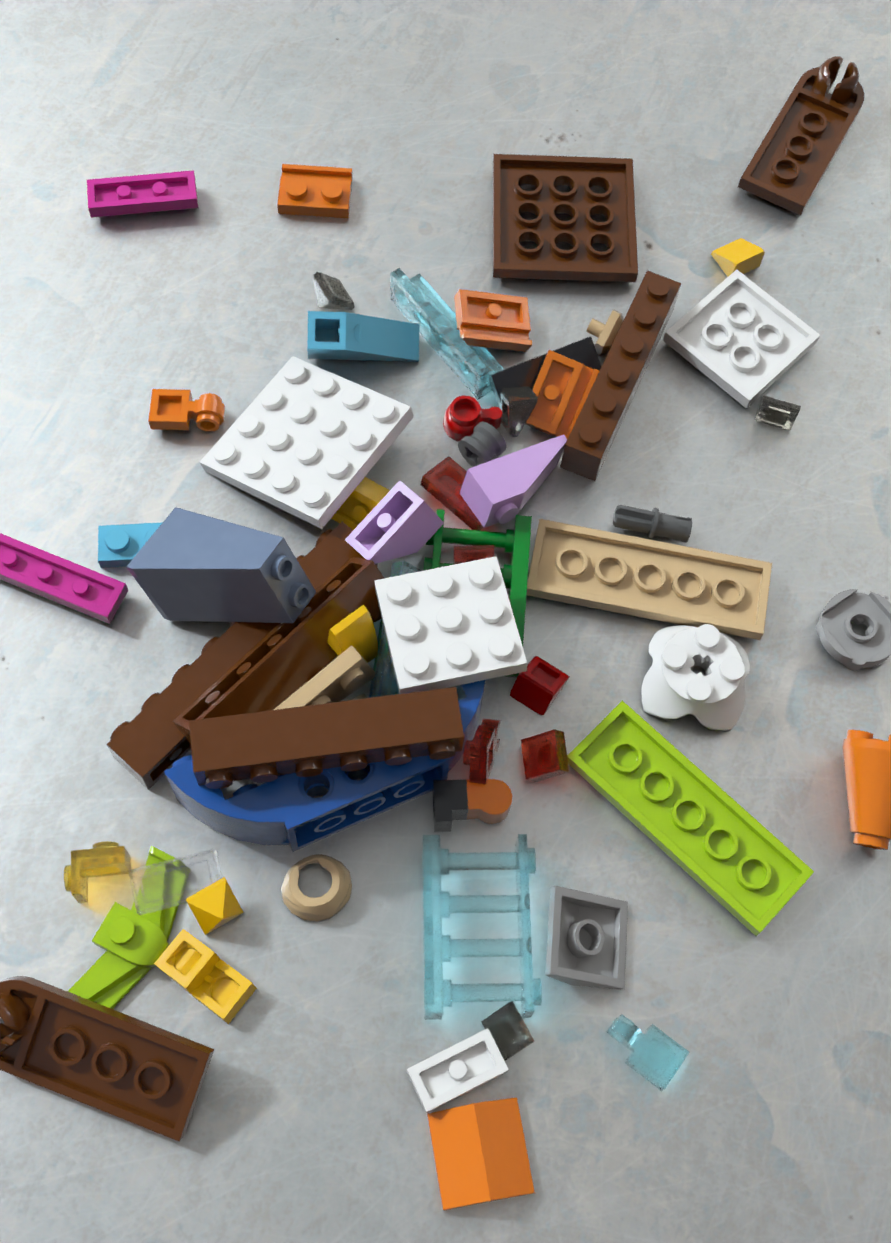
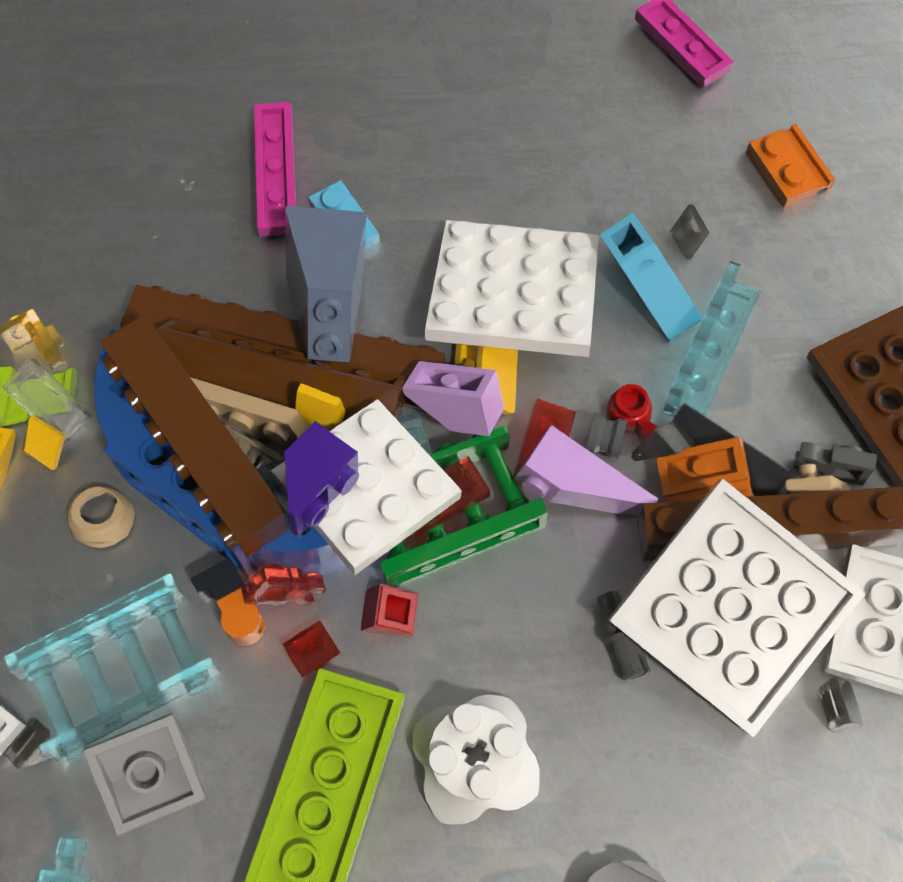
camera: 70 degrees right, 0 degrees up
orange plate [148,389,225,432] -> none
orange plate [454,289,532,352] -> none
tan plate [527,519,772,640] -> none
none -> dark purple slope [284,421,359,537]
none -> white plate [607,479,866,737]
none -> dark grey plate [794,442,877,486]

